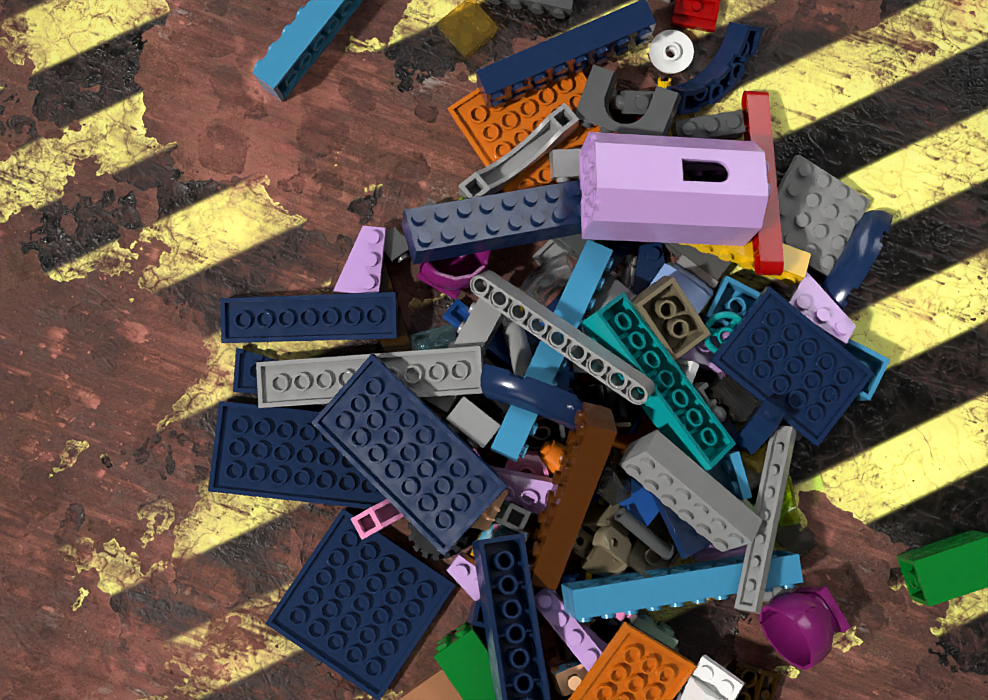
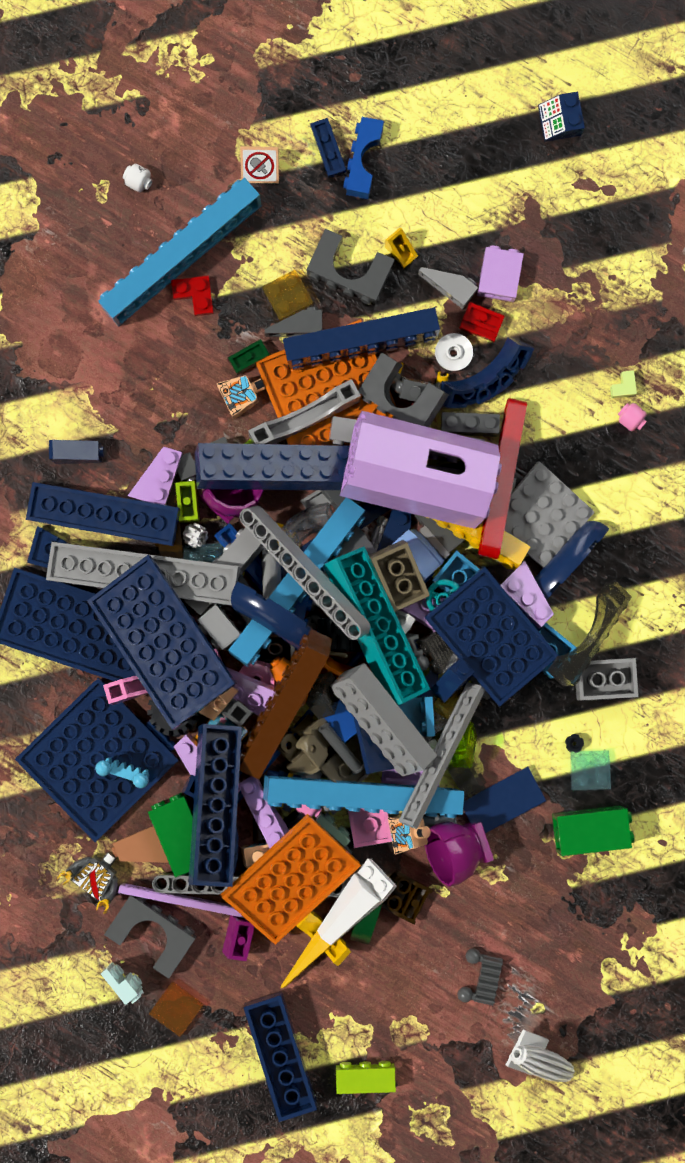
camera: 10 degrees right, 0 degrees up
none -> slope [49,440,105,464]
none -> medium azure gear [95,757,149,788]
none -> dark blue axle [145,721,176,752]
none -> red plate [171,275,214,316]
none -> lime brick [175,481,200,523]
none -> white gear [183,523,208,548]
none -> torso [217,375,265,419]
none -> dark green plate [228,339,270,375]
none -> dark grey slope [265,307,322,337]
none -> bright pink plate [348,808,392,848]
none -> torso [388,814,431,854]
none -> dark blue tile [463,766,546,833]
none -> clear smoke arch [548,582,632,686]
none -> black plate [565,734,584,753]
none -> clear light blue plate [570,750,611,790]
none -> light grey brick [574,658,638,700]
none -> yellowish green piece [610,370,637,398]
none -> bright pink head [618,403,647,431]

